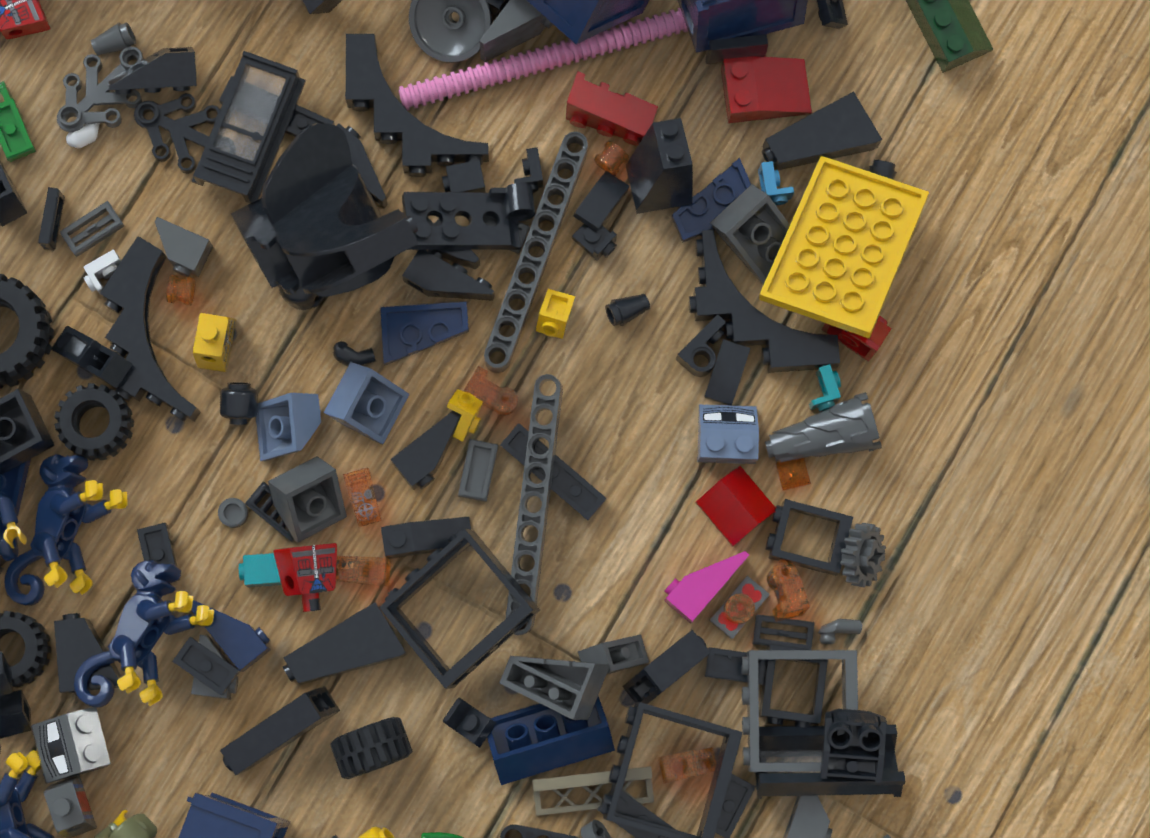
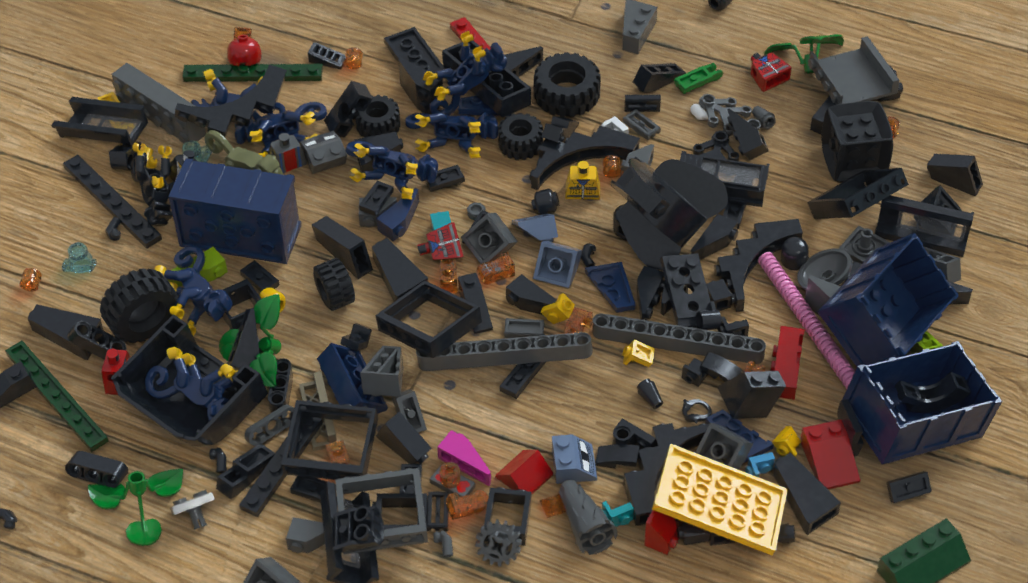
camera: 90 degrees right, 30 degrees down
none -> black piece [682,399,712,424]
none -> yellow bracket [772,426,801,457]
none -> black helmet [781,237,809,271]

